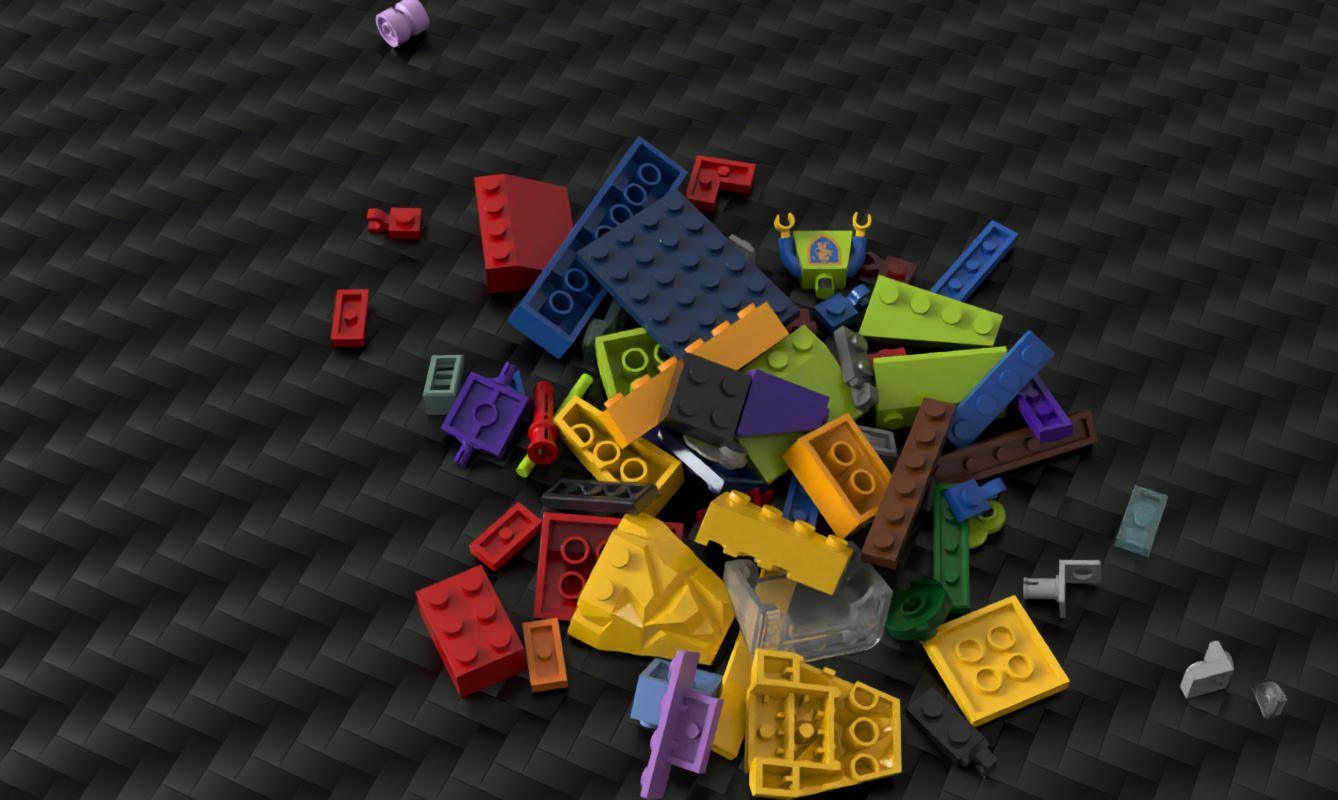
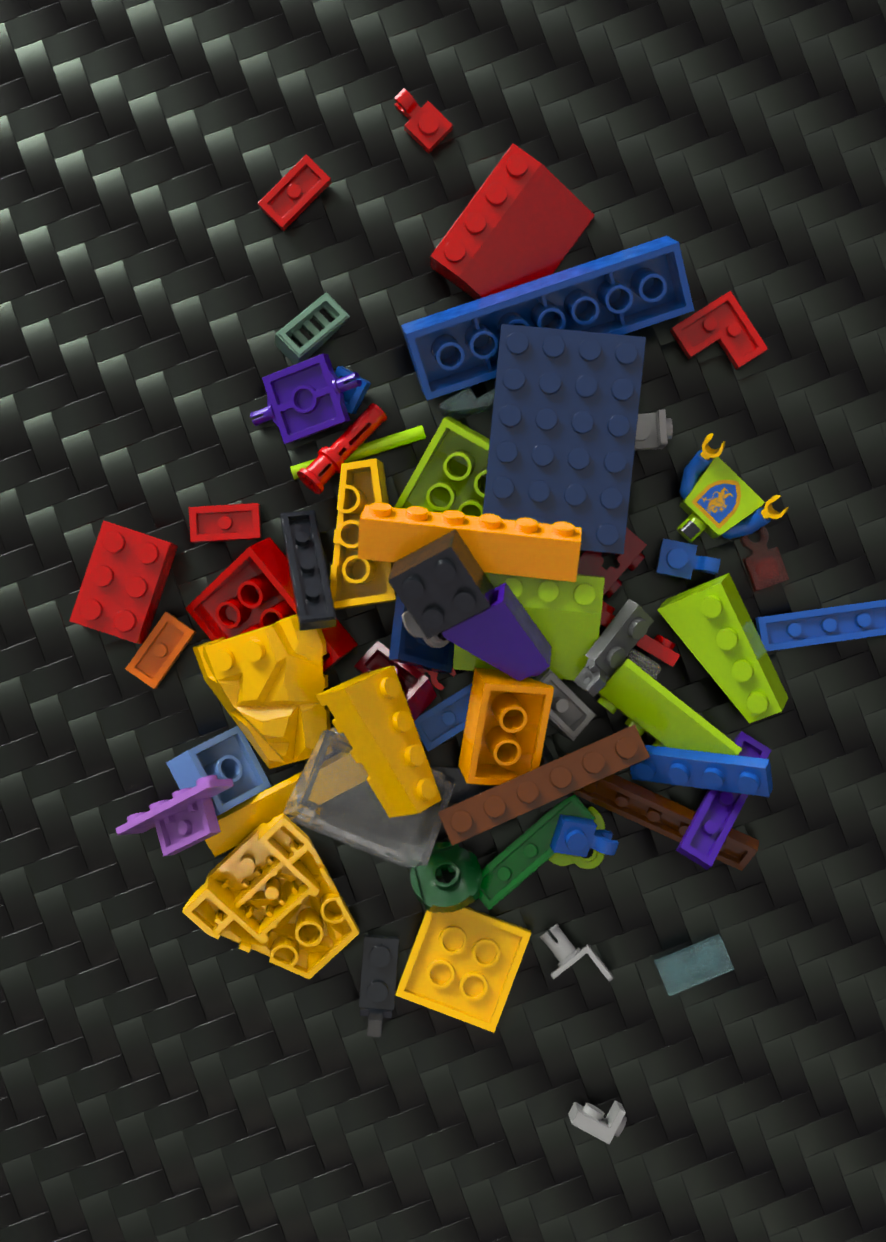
camera: 45 degrees right, 35 degrees up
clear tile [1252,681,1287,719] -> none

